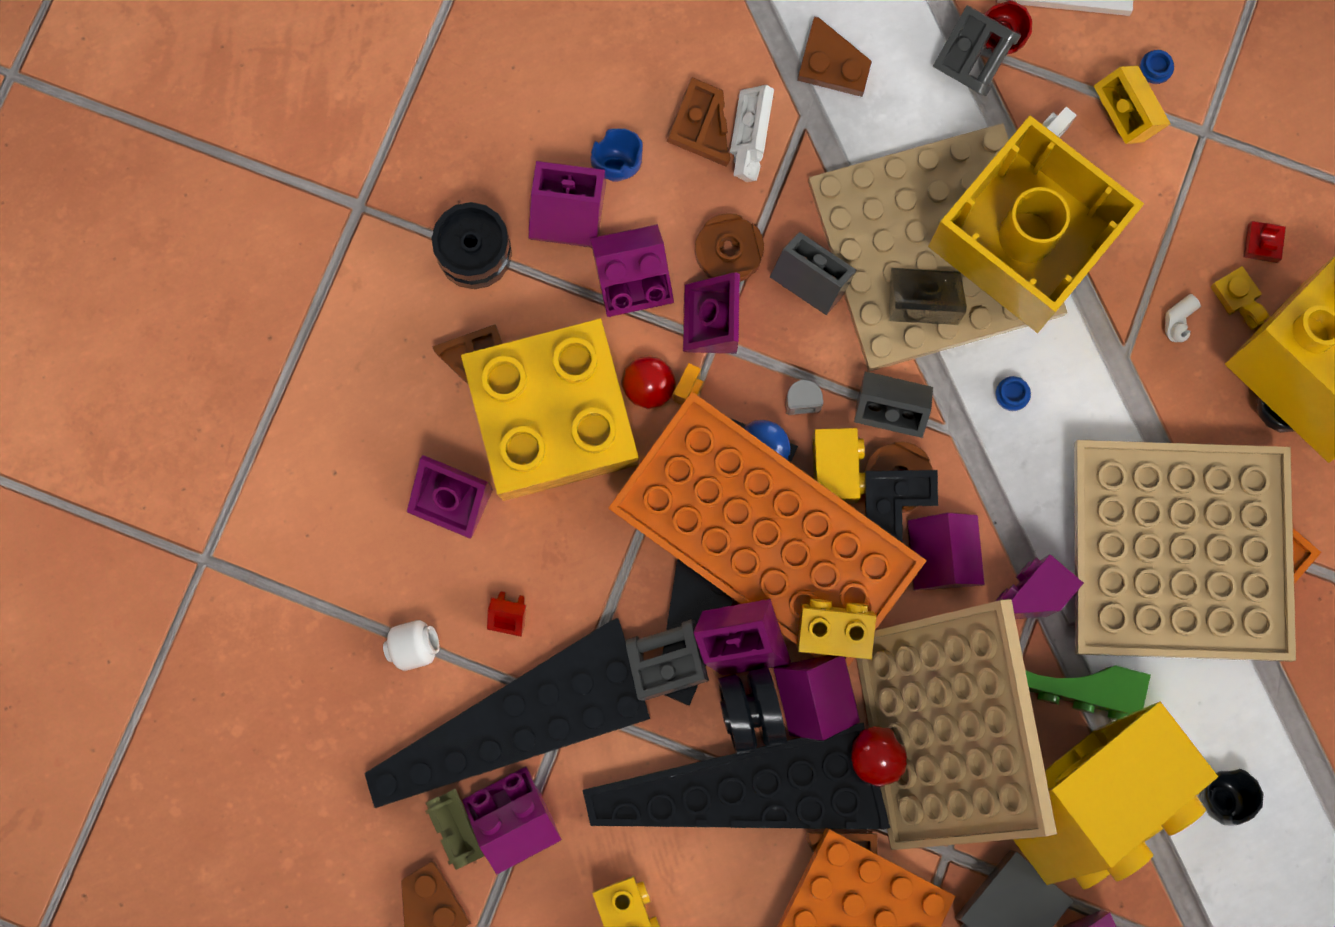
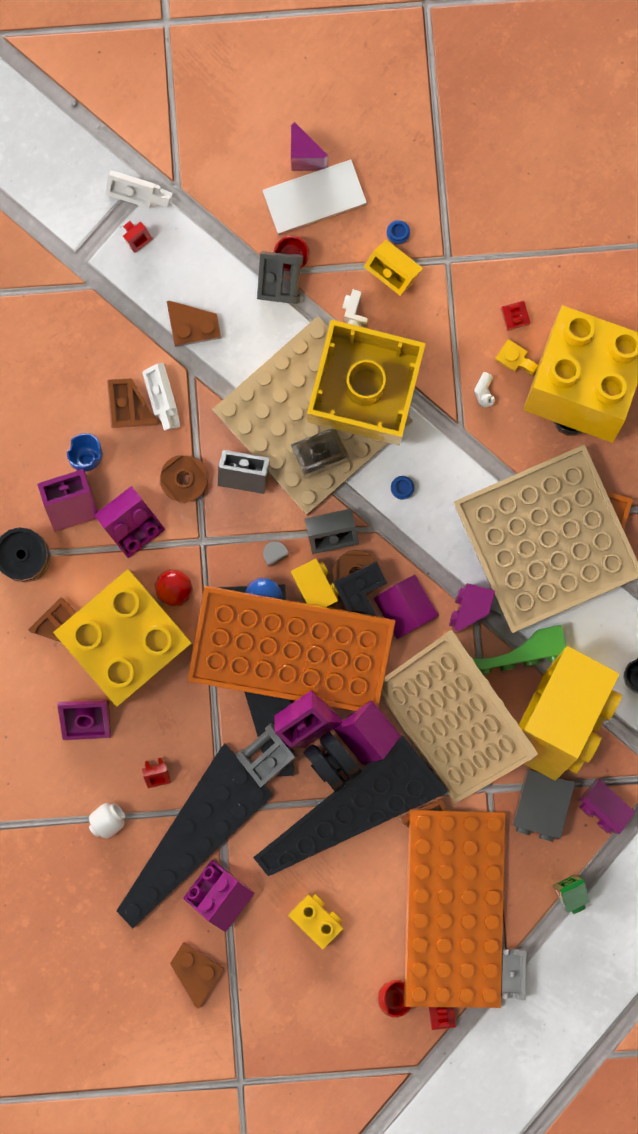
camera: 25 degrees left, 5 degrees up
olive hinge [425,789,485,870] -> none
light orange plate [673,363,704,405] -> none
magenta slope [683,272,740,354] -> none
yellow brick [797,599,876,660] -> none
red hair [852,726,907,787] -> none

